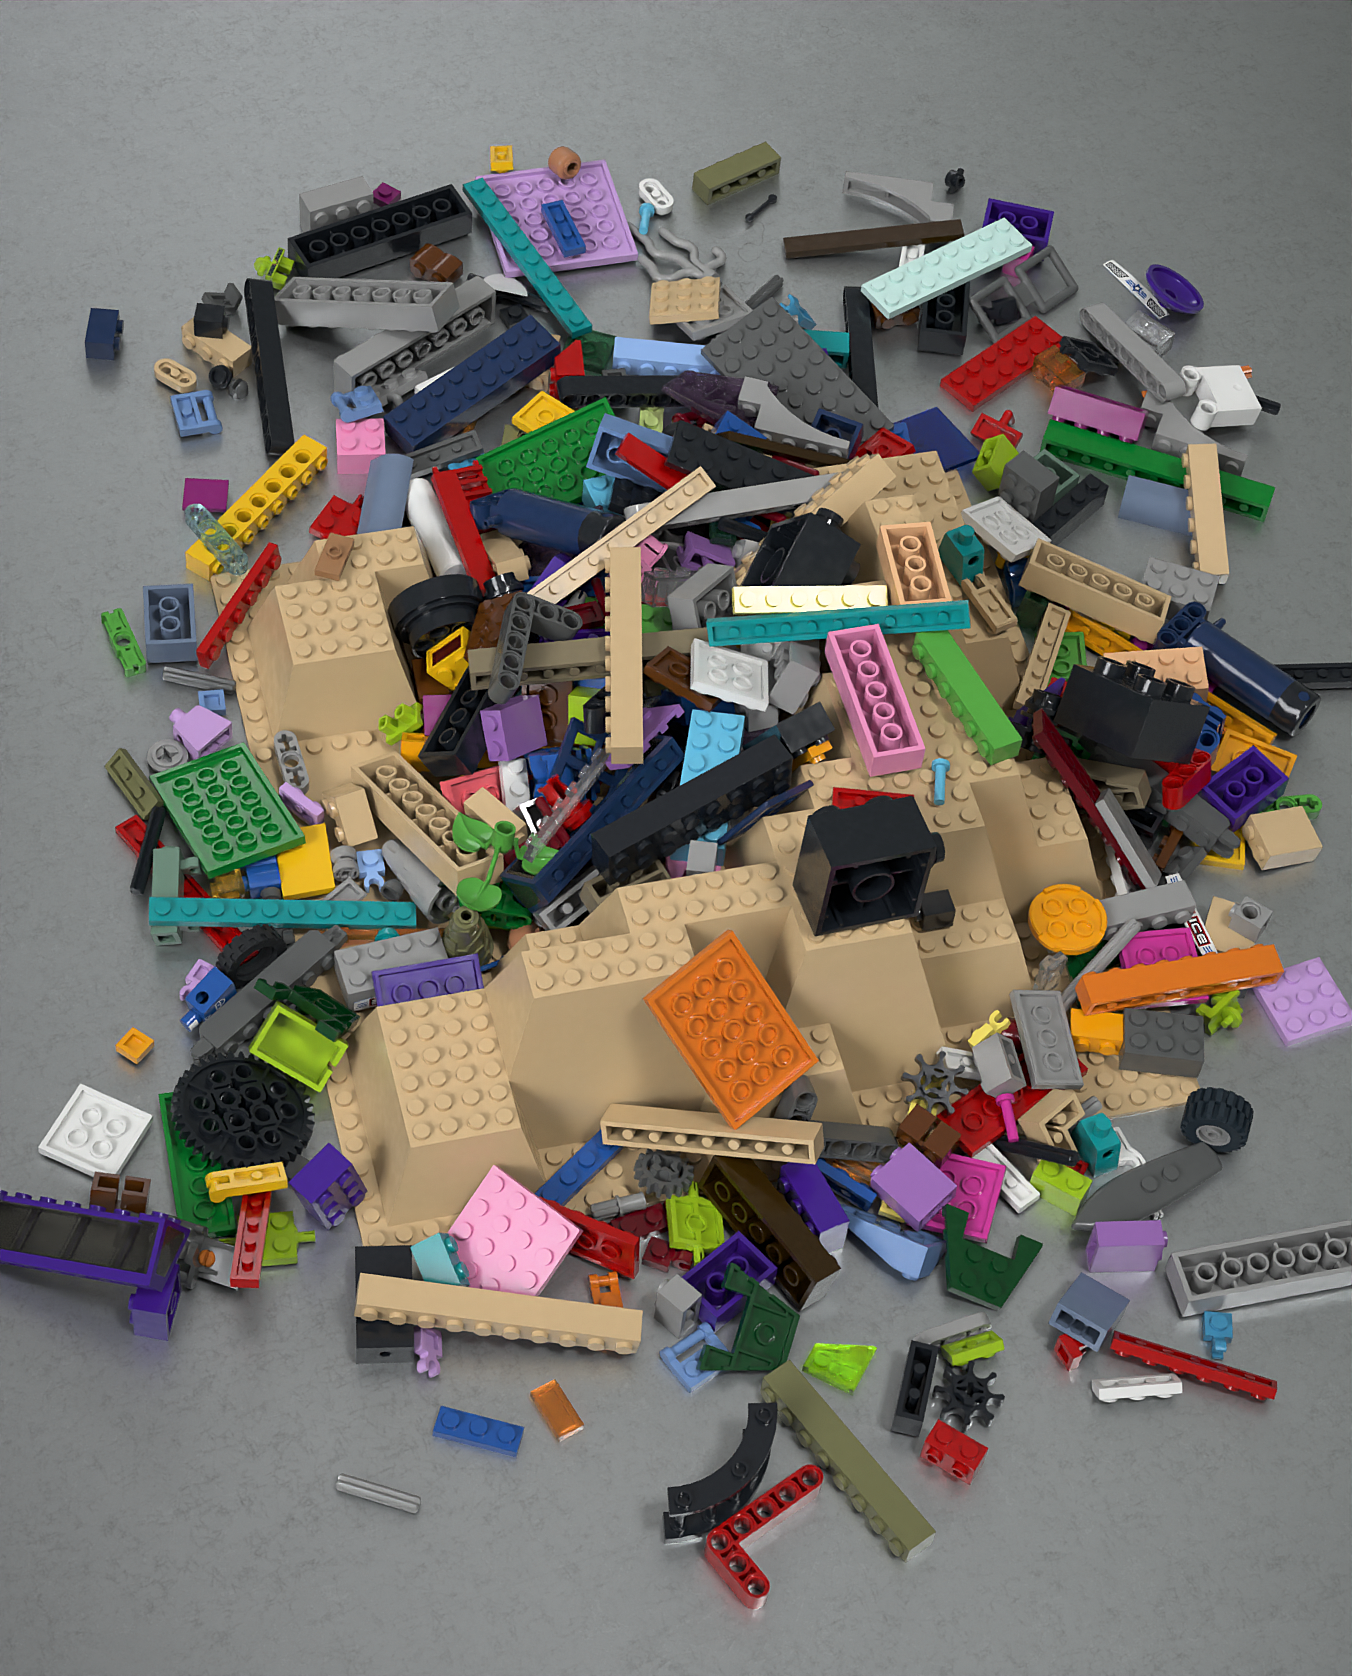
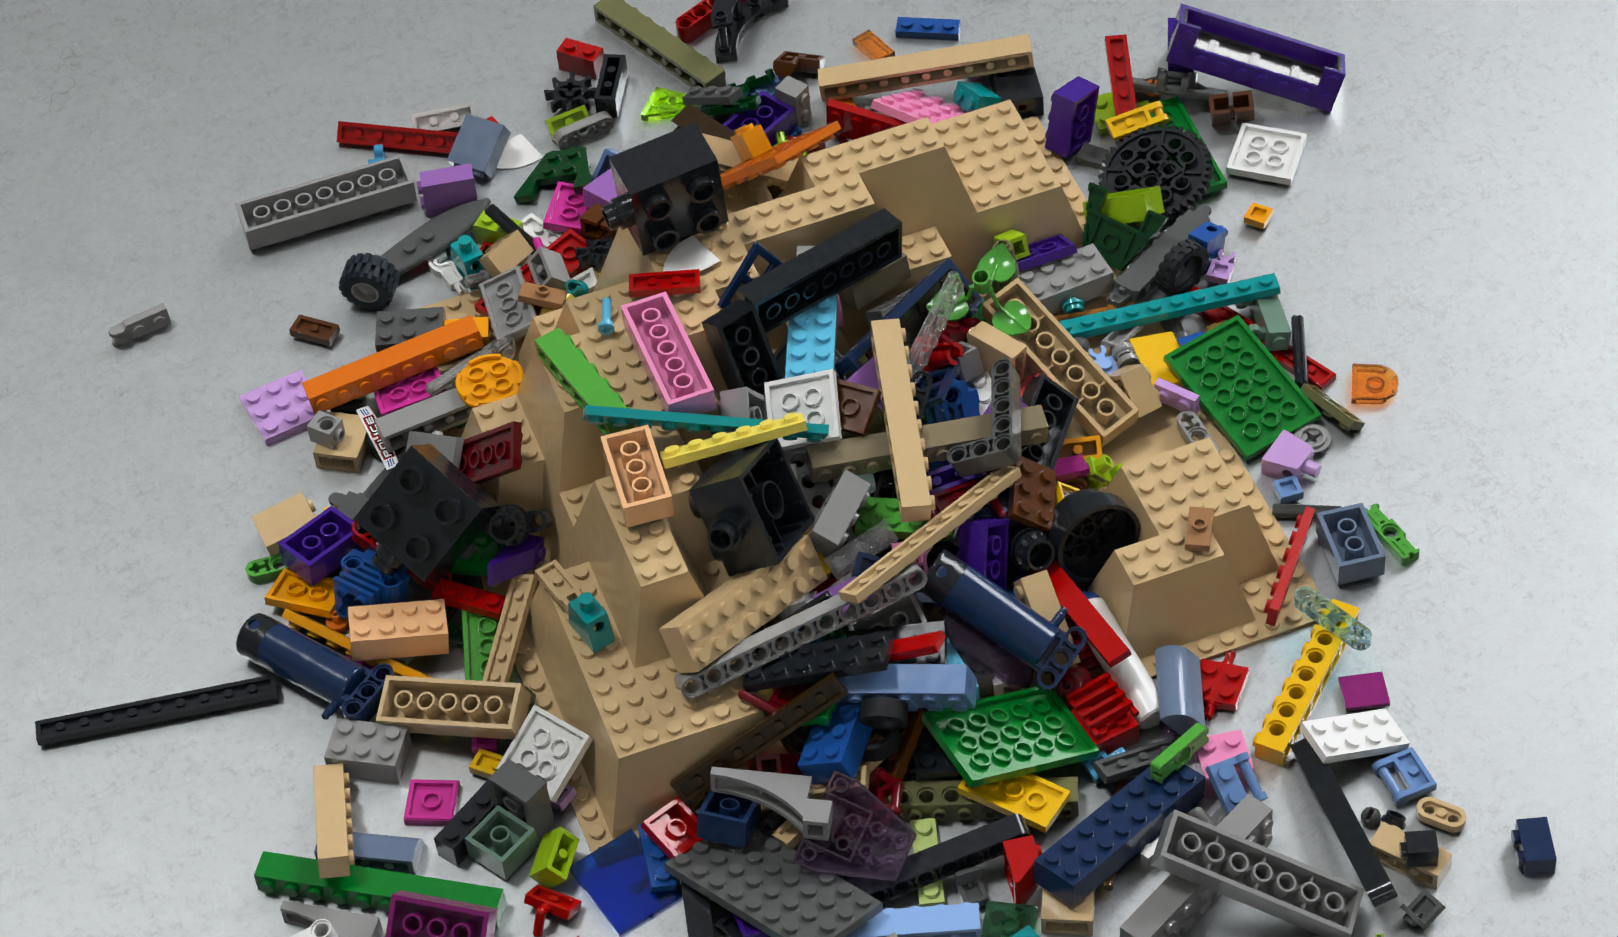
camera: 175 degrees left, 5 degrees down
none -> reddish brown plate [289,314,340,346]
none -> dark pink tile [403,779,460,826]
none -> white sticker [496,134,543,169]
none -> medium nougat plate [518,281,567,310]
none -> teal pin [565,279,588,297]
none -> dark grey plate [682,85,744,105]
none -> light orange brick [730,123,772,161]
none -> reddish brown brick [773,51,825,78]
none -> dark blue plate [851,551,881,577]
none -> lime brick [993,229,1030,260]
none -> bright green piece [1150,723,1209,784]
none -> white plate [1299,709,1410,764]
none -> clear orange tile [1351,364,1399,404]

